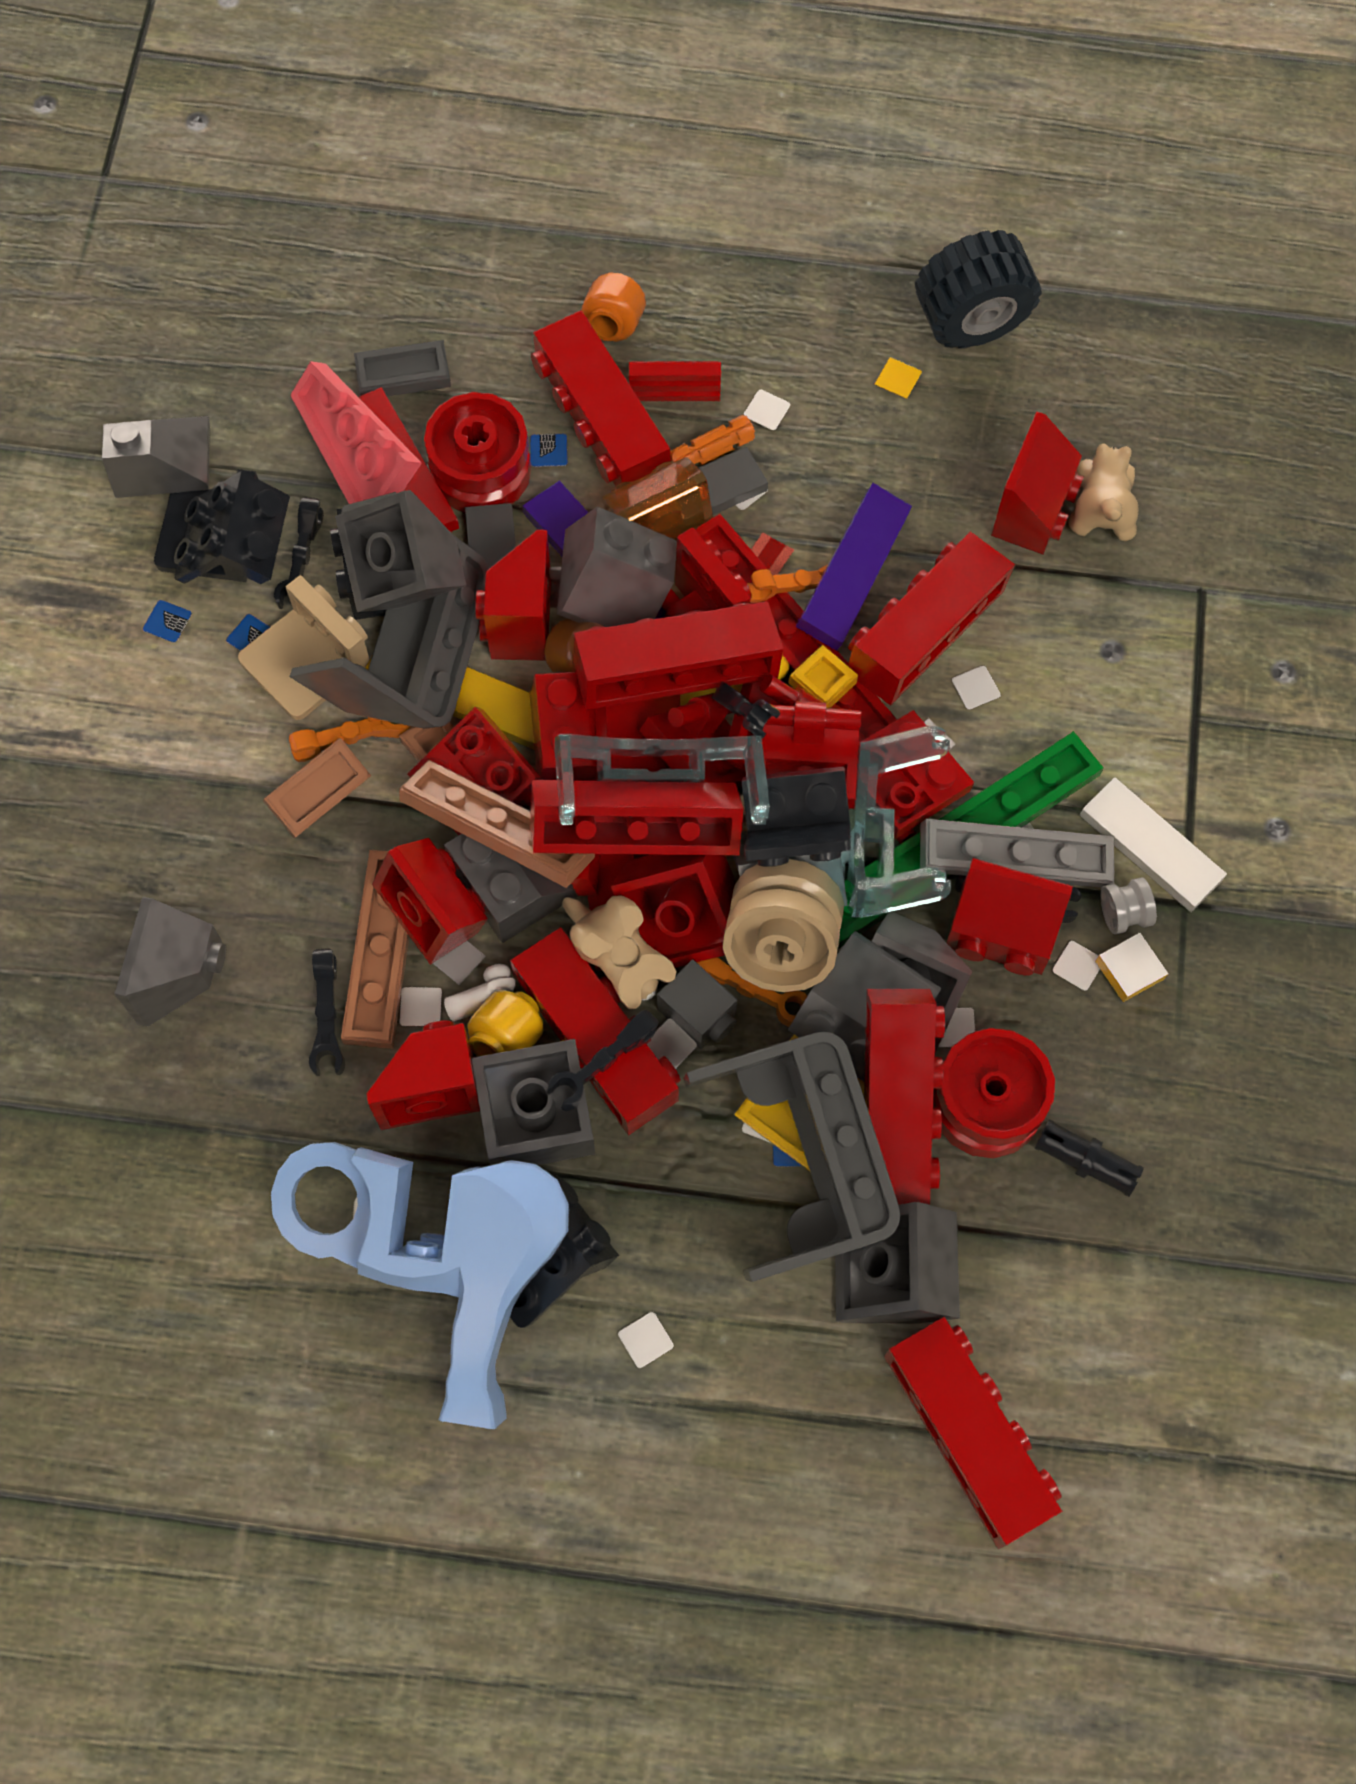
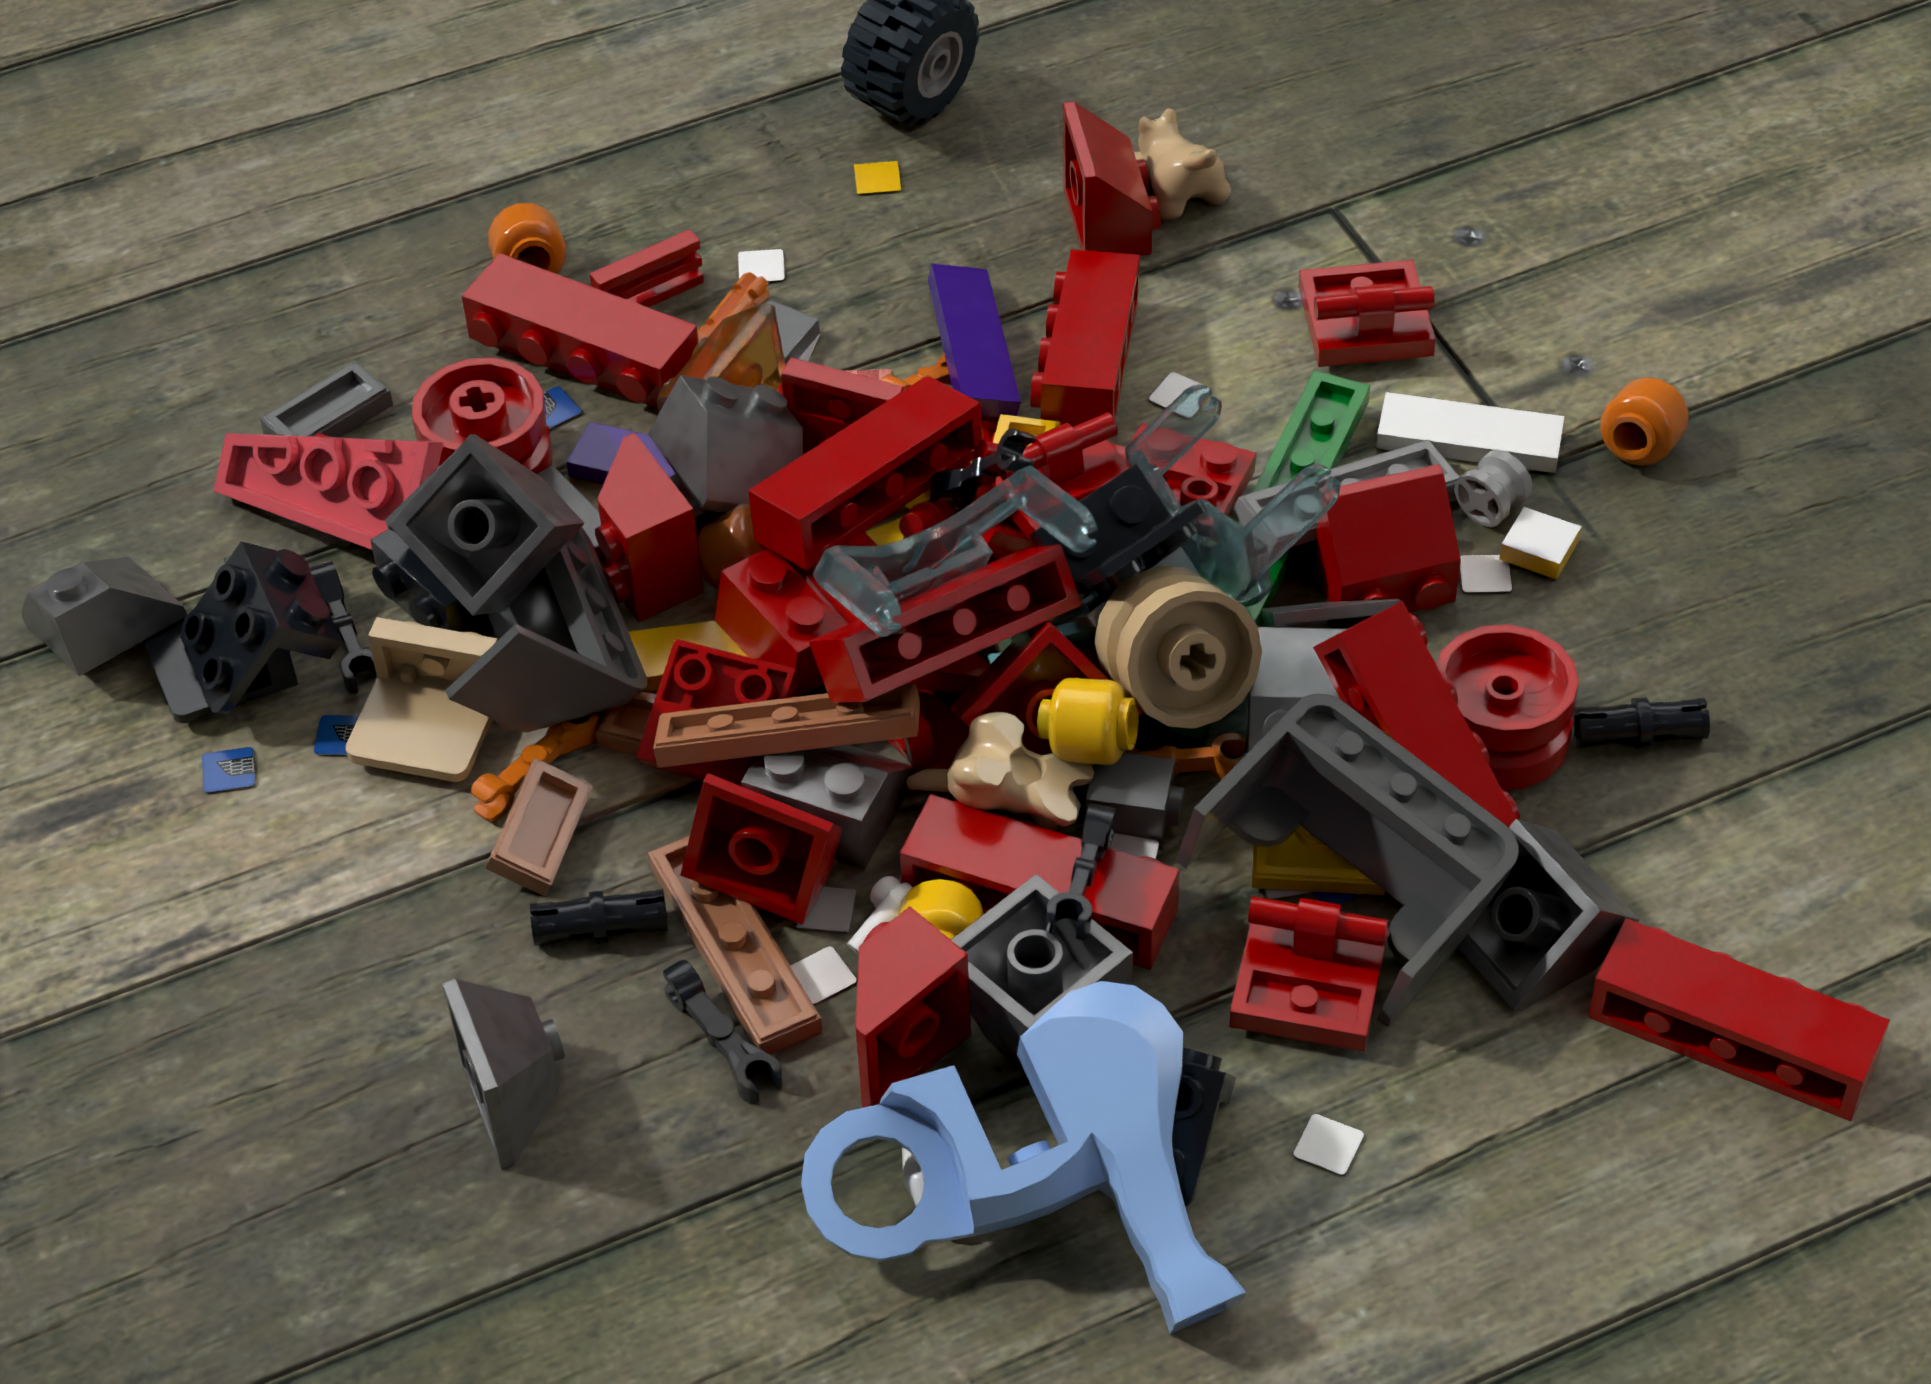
camera: 30 degrees left, 20 degrees down
none -> black pin [530,888,668,946]
none -> yellow head [1037,678,1139,765]
none -> red plate [1229,896,1389,1052]
none -> red plate [1298,259,1436,367]
none -> orange head [1600,377,1689,466]

